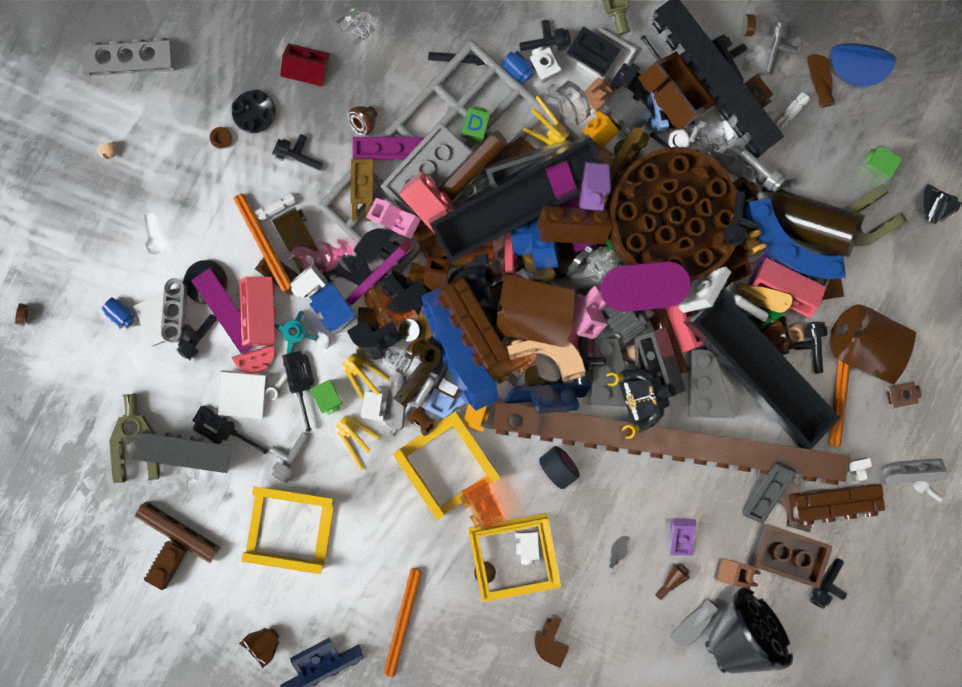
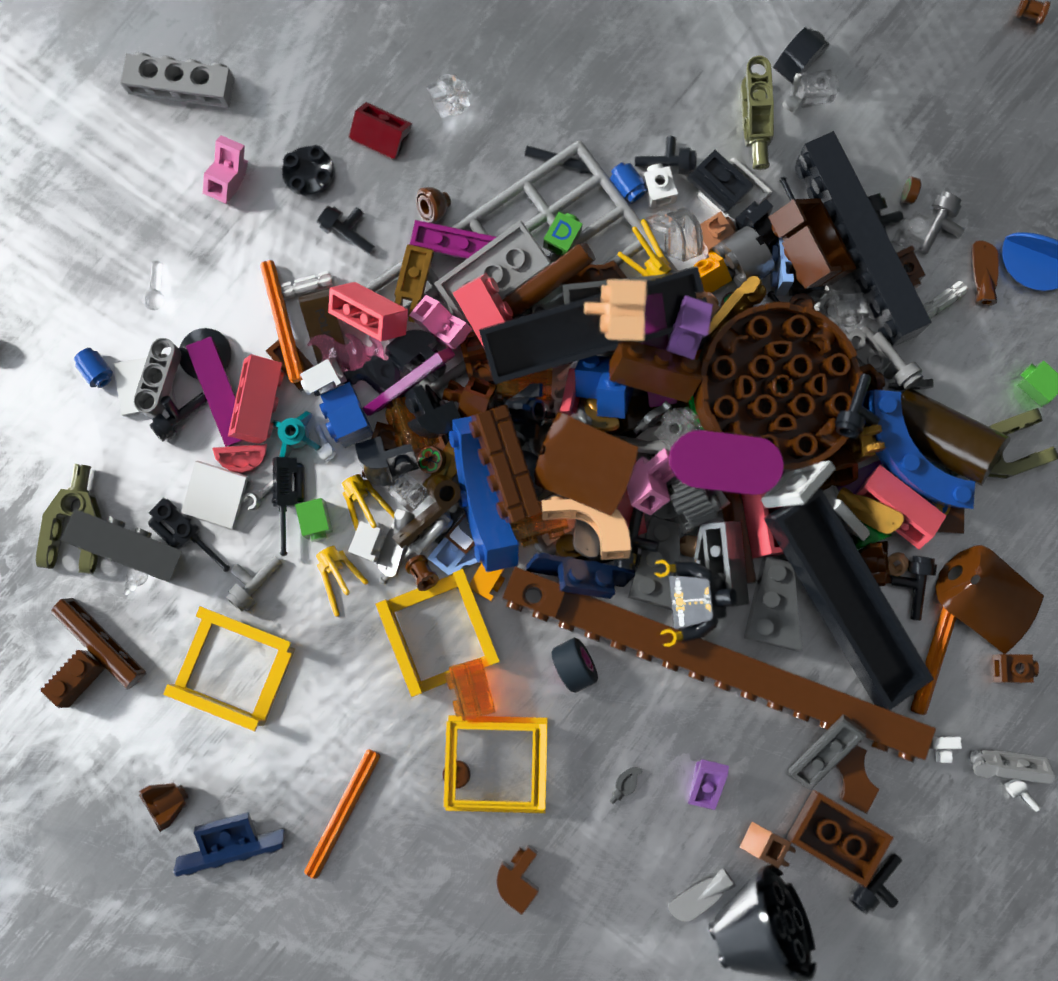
camera: 20 degrees right, 5 degrees down
light nougat hinge [97,141,117,159] -> none
reddish brown tile [209,127,232,150] -> none
white brick [515,531,539,564] -> none
reddish brown cone [655,563,690,600] -> none
reddish brown brick [790,484,885,526] -> none
none -> bright pink brick [203,135,248,203]
none -> coral brick [328,282,408,342]
none -> light nougat brick [584,279,646,340]

